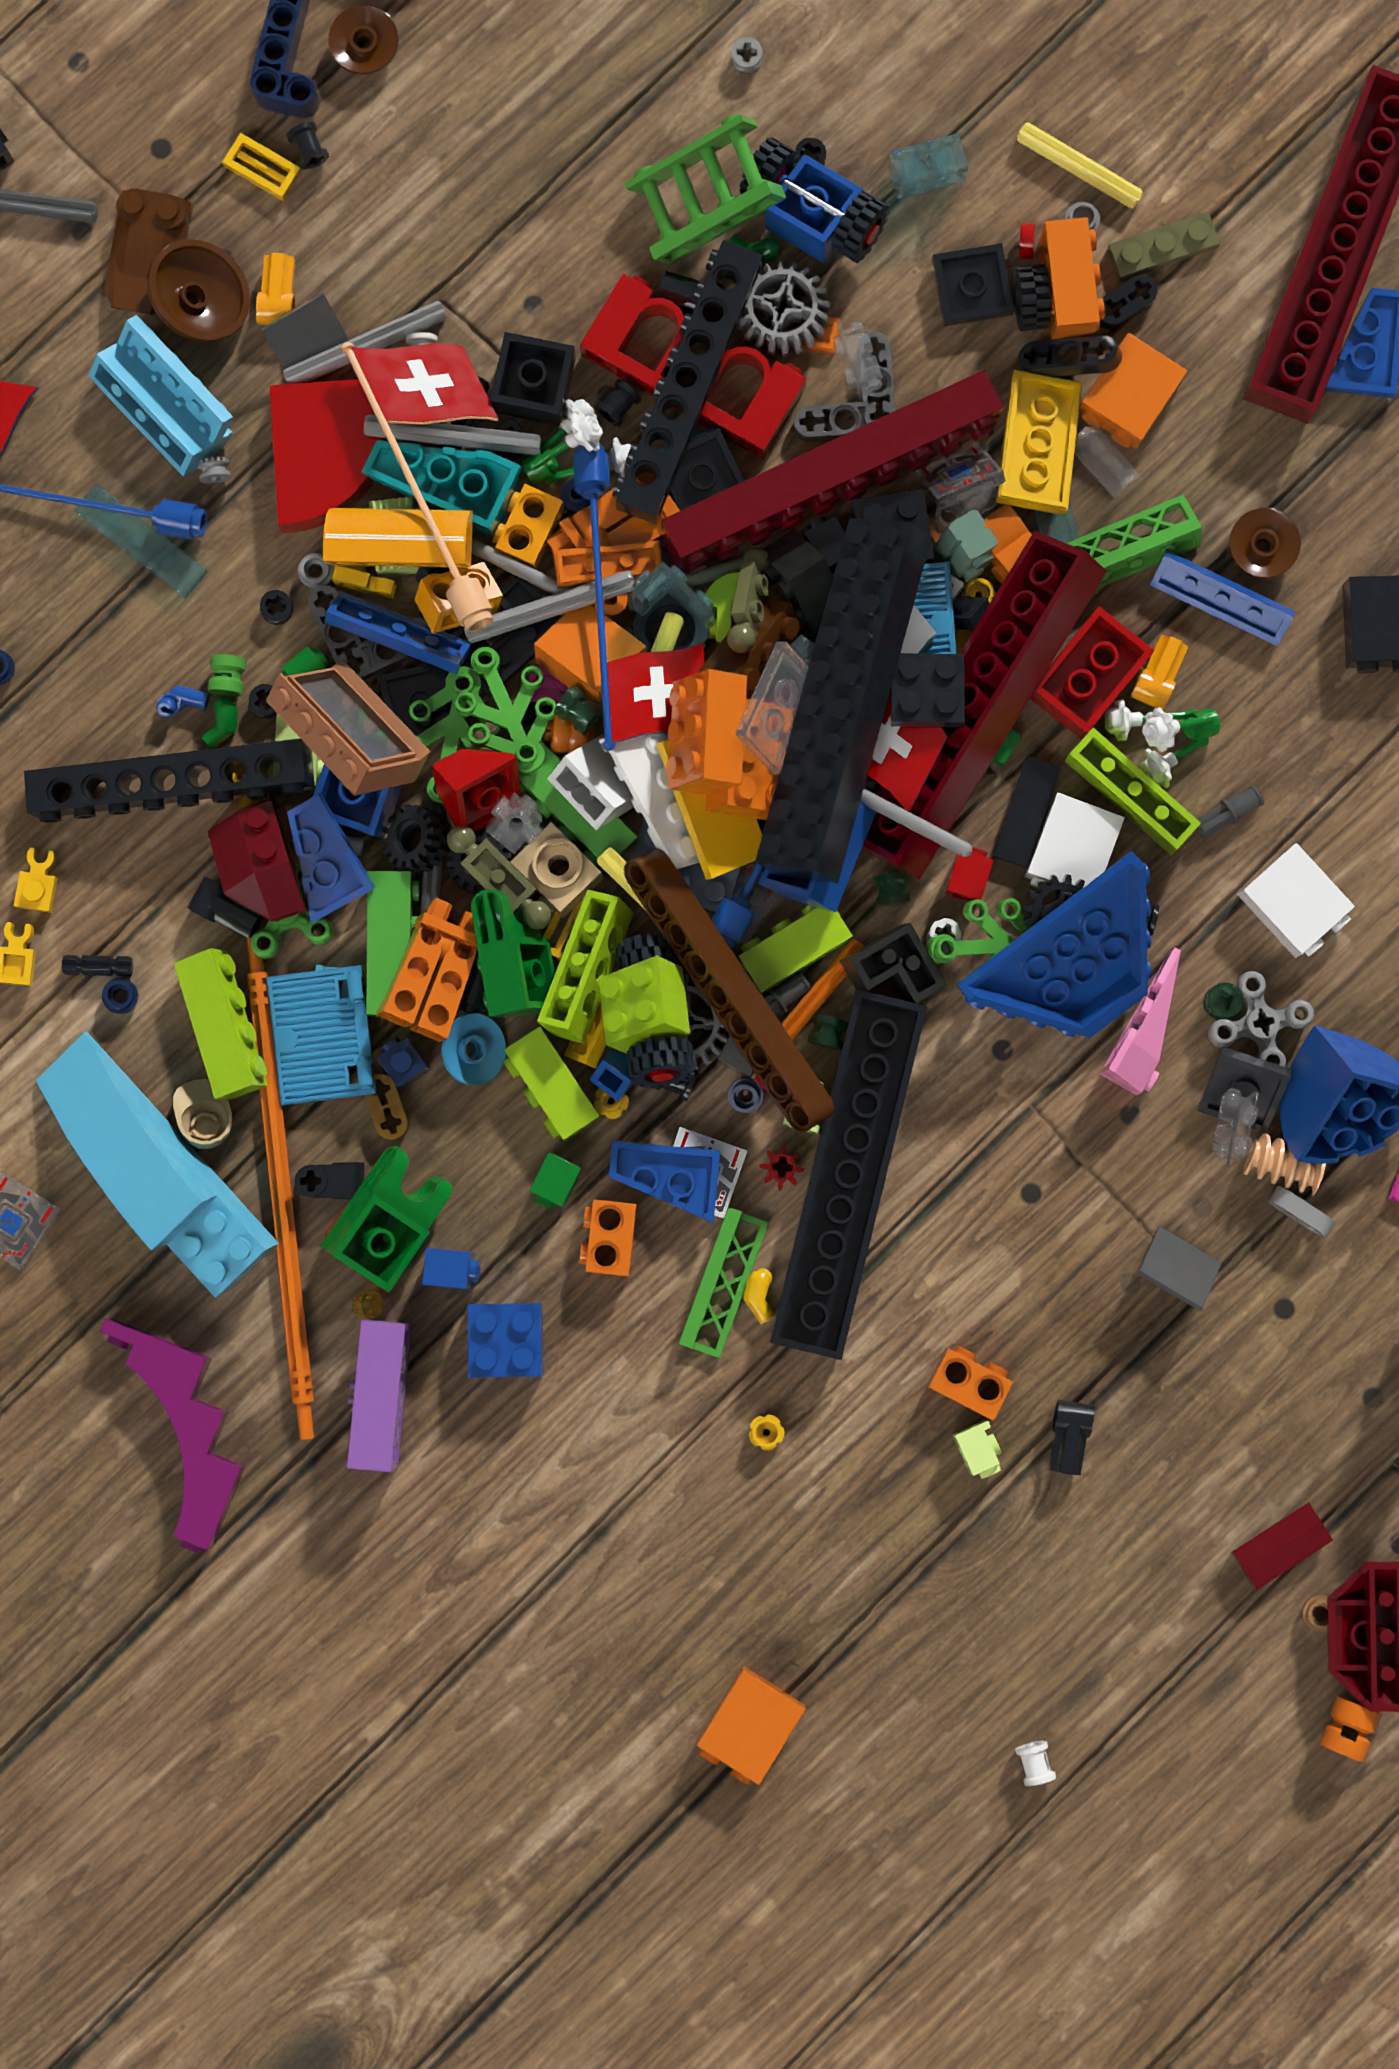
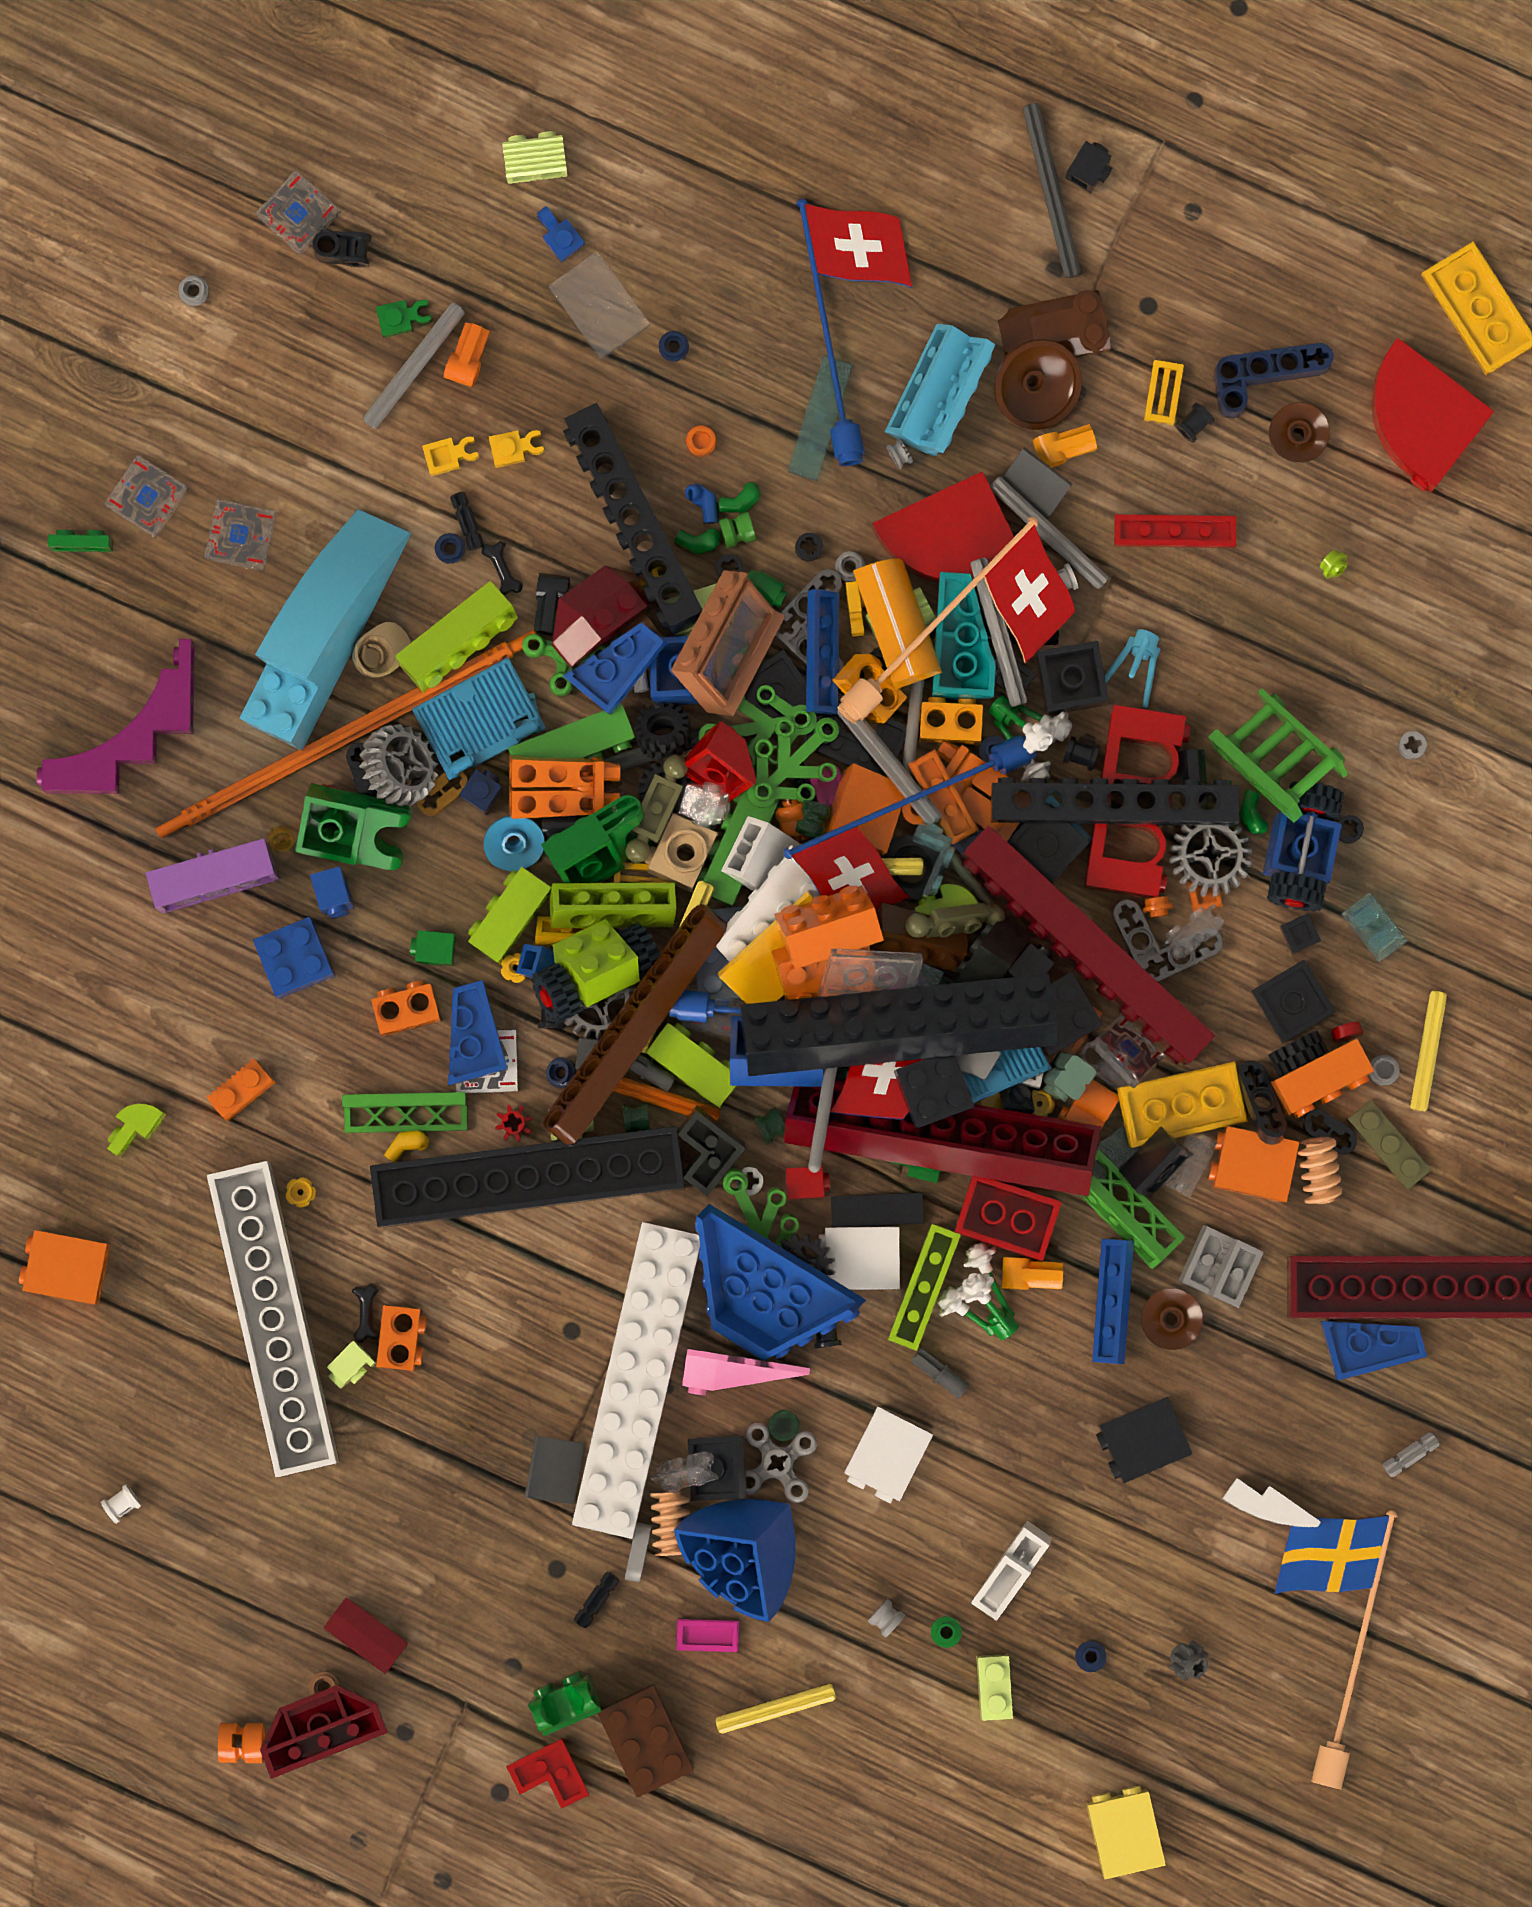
camera: 70 degrees right, 0 degrees up
black piece [1049,1399,1095,1476] -> none
none -> lime brick [107,1104,167,1157]
none -> orange brick [207,1059,276,1122]
none -> white brick [207,1161,339,1477]
none -> black piece [352,1283,380,1343]
none -> light grey gear [359,724,438,807]
none -> black piece [481,541,523,596]
none -> white brick [572,1222,700,1539]
none -> black axle [574,1571,619,1628]
none -> orange tile [686,425,717,457]
none -> green arm [719,482,761,513]
none -> medium azure plant [1104,629,1161,709]
none -> red plate [1114,514,1236,548]
none -> black slope [1119,1126,1193,1198]
none -> orange plate [1143,896,1173,918]
none -> light grey slope [1178,1225,1264,1308]
none -> black plate [1280,913,1321,954]
none -> light nougat piece [1298,1137,1343,1204]
none -> lime plate [1320,550,1348,579]

